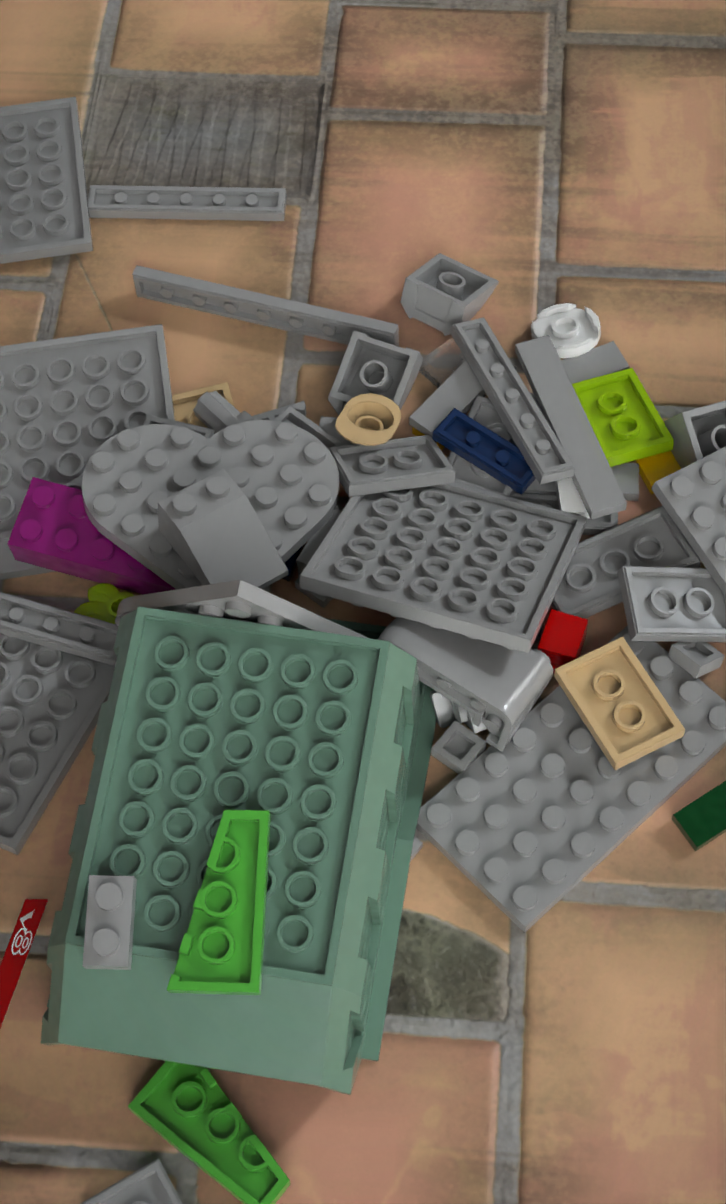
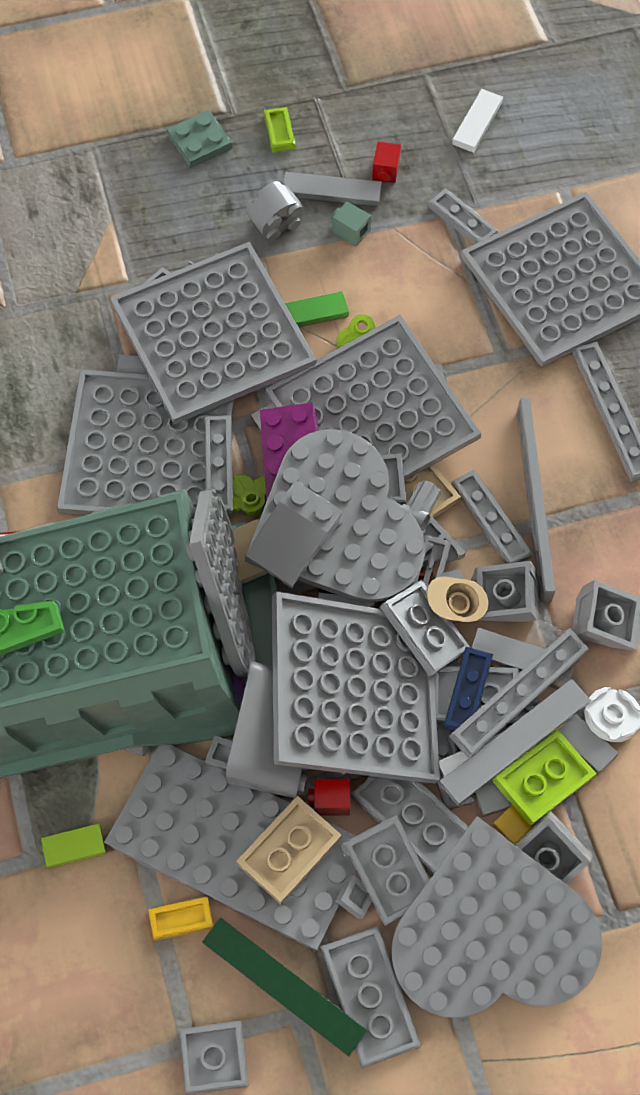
camera: 65 degrees right, 5 degrees up
none -> lime tile [41,823,106,869]
none -> yellow tile [148,896,213,941]
none -> light grey tile [451,470,533,564]

